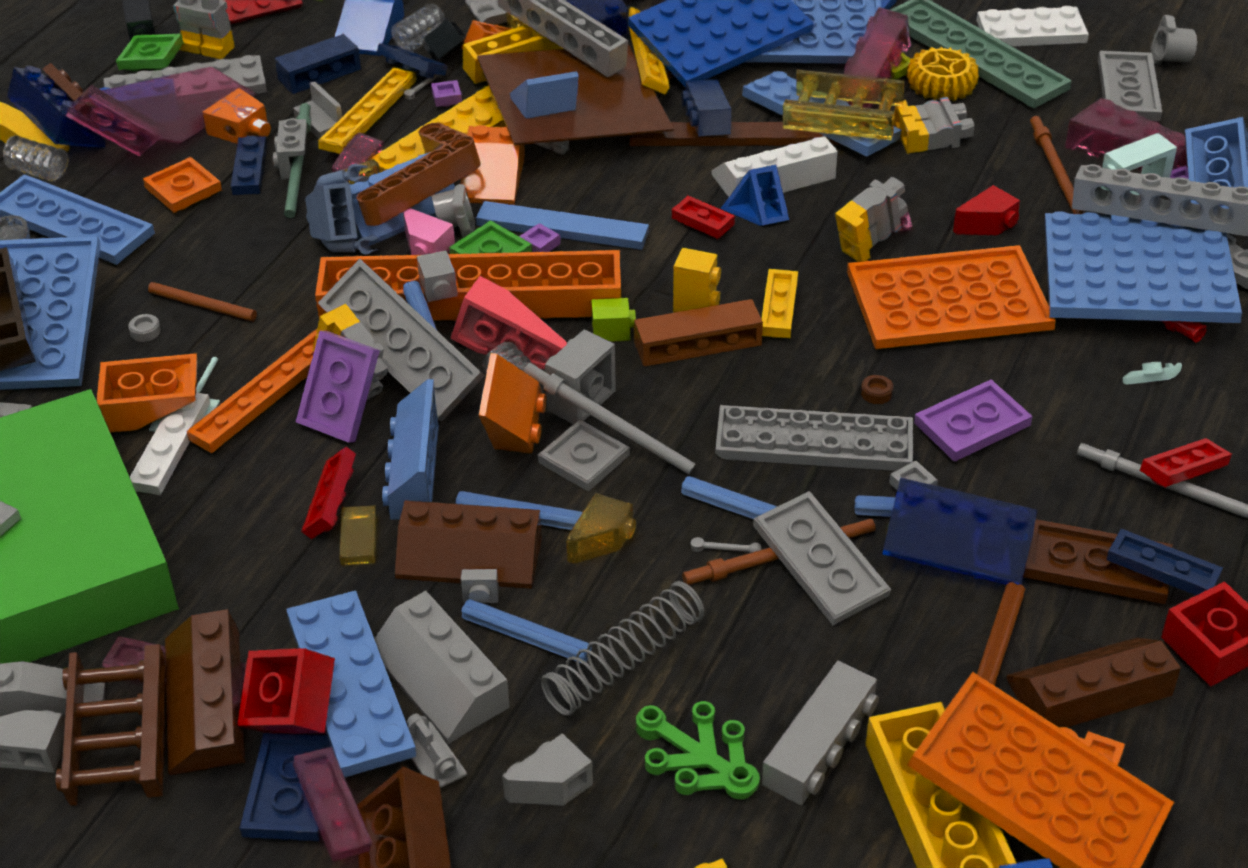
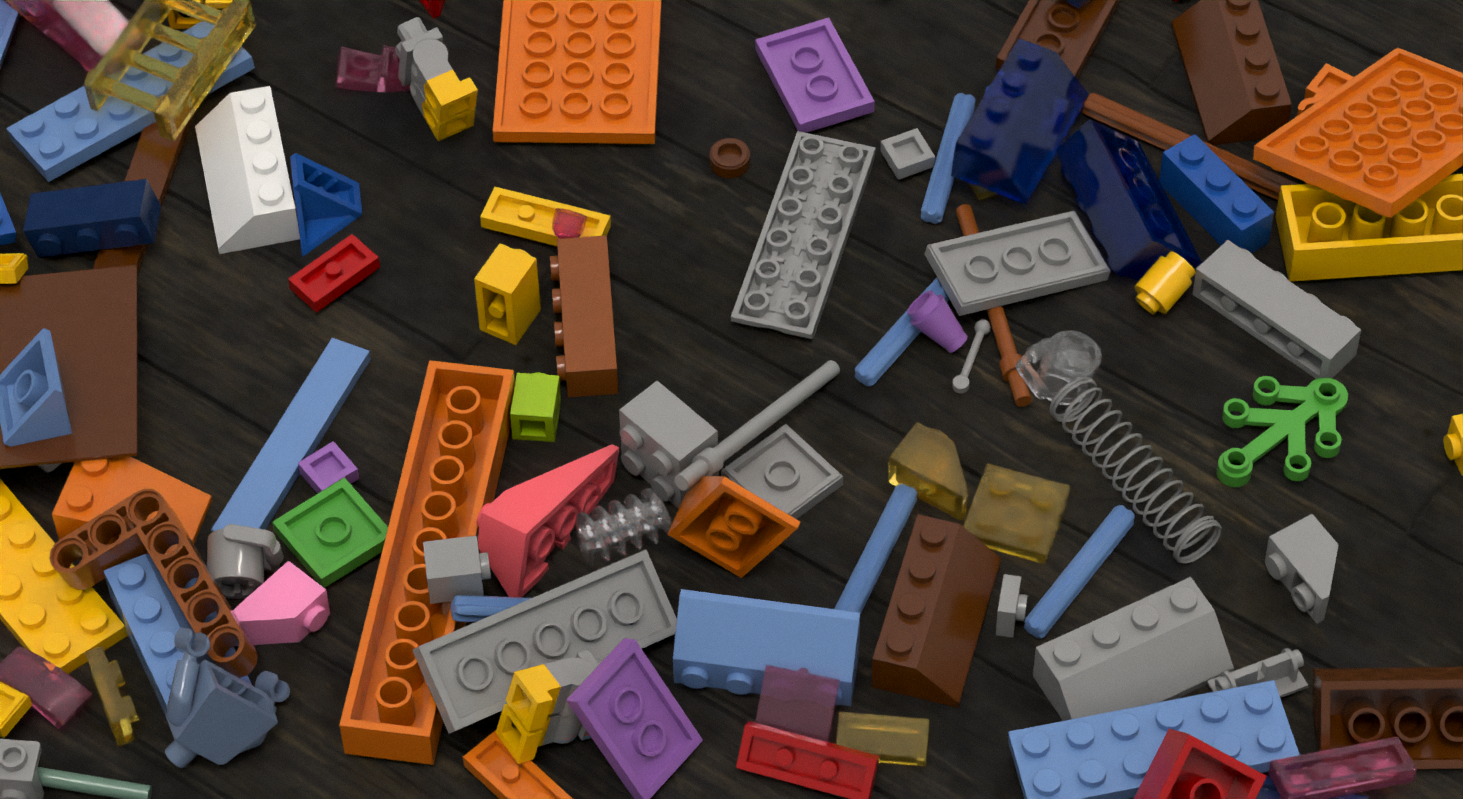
camera: 80 degrees left, 10 degrees up
none -> clear pink hinge [552,208,588,239]
none -> clear pink piece [755,665,840,742]
none -> medium lavender cone [907,290,968,353]
none -> clear yellow plate [963,463,1070,564]
none -> clear piece [1015,330,1102,405]
none -> clear blue slope [1055,119,1202,281]
none -> yellow brick [1134,251,1196,314]
none -> blue brick [1159,134,1274,253]

